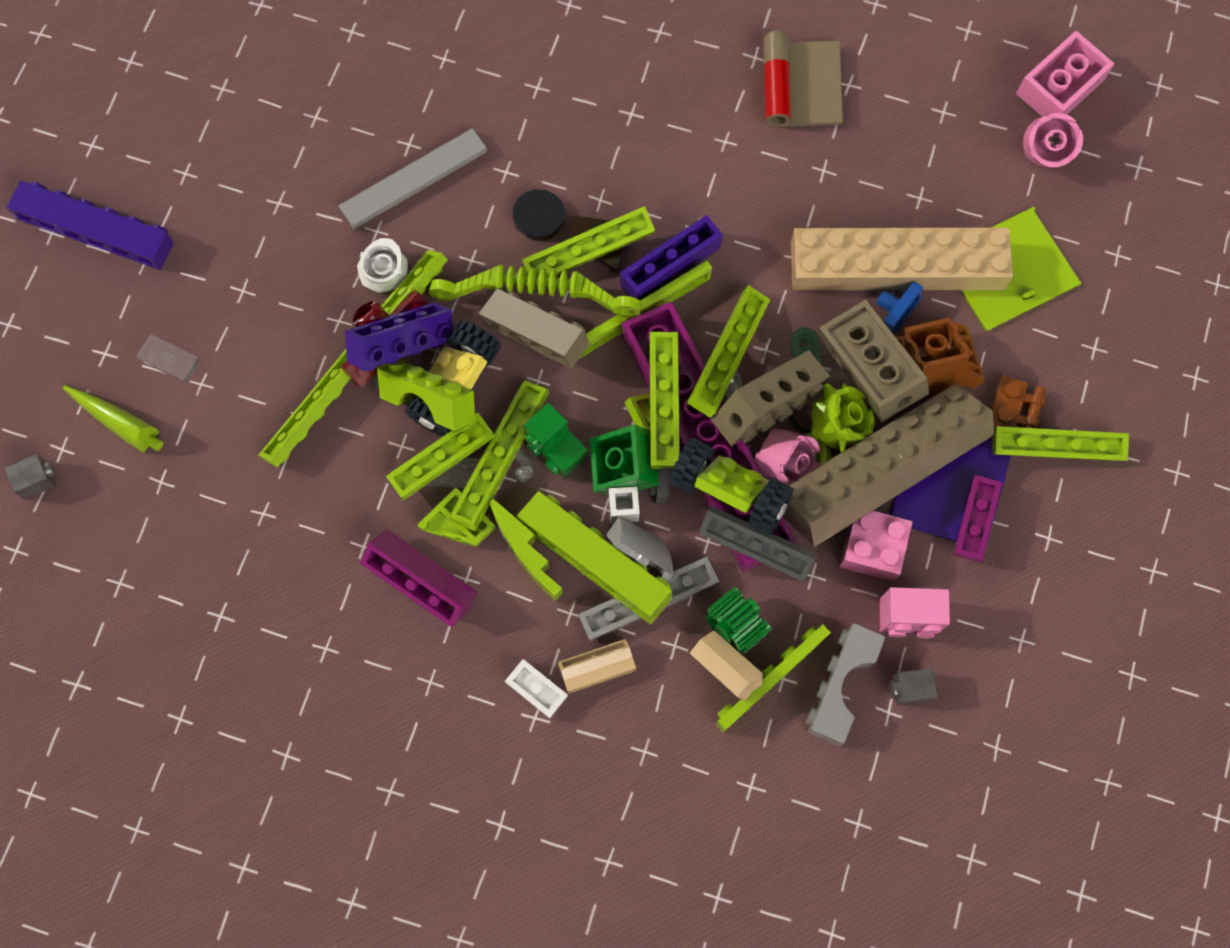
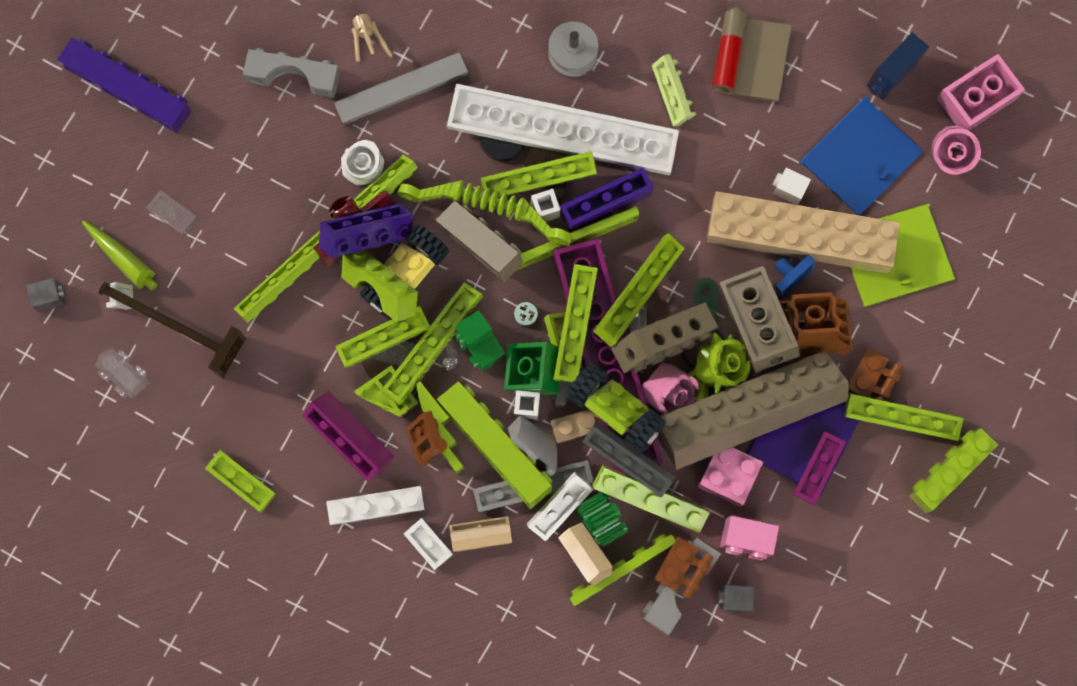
camera: 10 degrees right, 5 degrees up
none -> clear brick [94,347,150,400]
none -> dark brown tile [99,282,246,379]
none -> white tile [106,282,133,310]
none -> lime plate [205,450,276,513]
none -> light grey arch [243,48,340,98]
none -> white plate [326,486,425,525]
none -> tan plant [351,14,393,62]
none -> dark orange plate [406,411,447,466]
none -> white plate [447,84,679,176]
none -> light aqua tile [514,302,537,327]
none -> white plate [527,472,593,541]
none -> white brick [531,189,560,222]
none -> light grey wheel [548,22,599,77]
none -> tan plate [550,409,600,444]
none -> lime plate [592,465,710,533]
none -> yellowish green plate [652,54,696,126]
none -> dark orange plate [654,537,714,600]
none -> white brick [772,168,811,205]
none -> blue piece [798,96,923,216]
none -> dark blue brick [867,32,929,100]
none -> lime brick [909,428,998,513]

